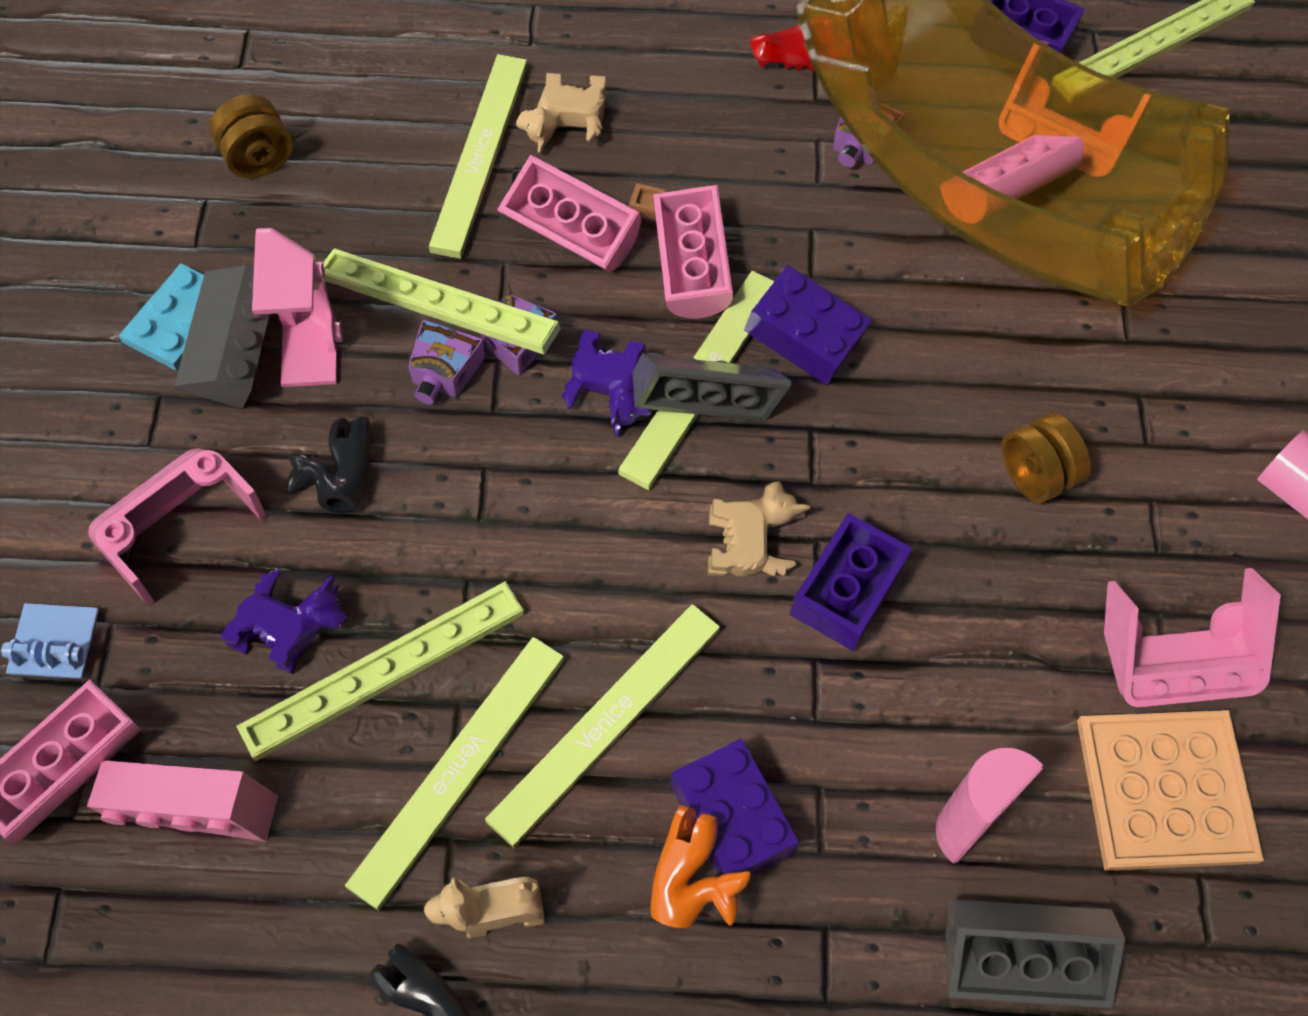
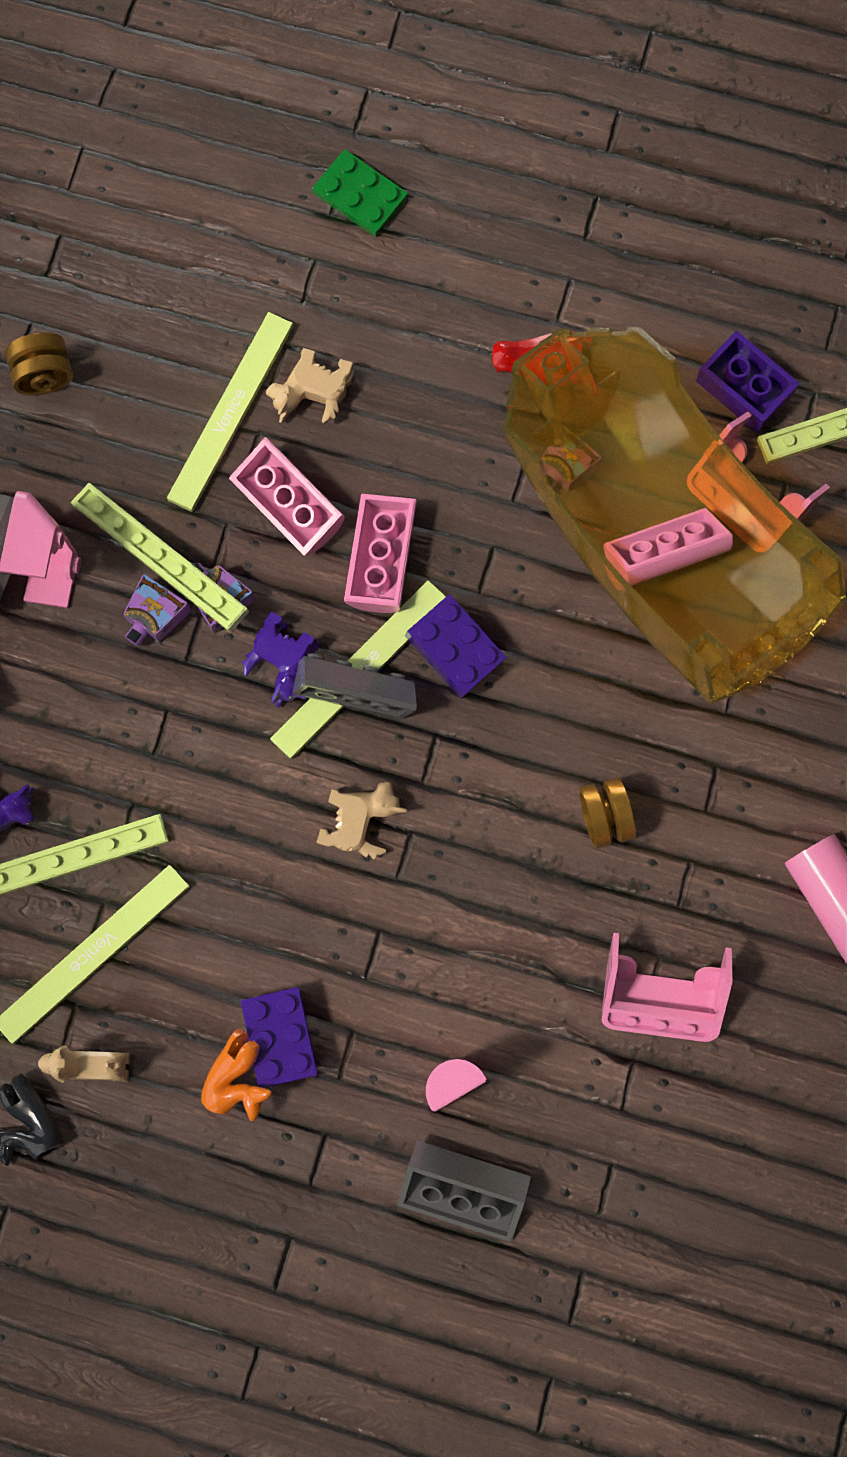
camera: 20 degrees right, 15 degrees up
black piece [286,416,371,514] -> none
yellowish green tile [485,604,720,848] -> none
medium nougat tile [628,183,667,221] -> none
dark purple brick [790,513,913,652] -> none
light nougat tile [1077,710,1264,871] -> none

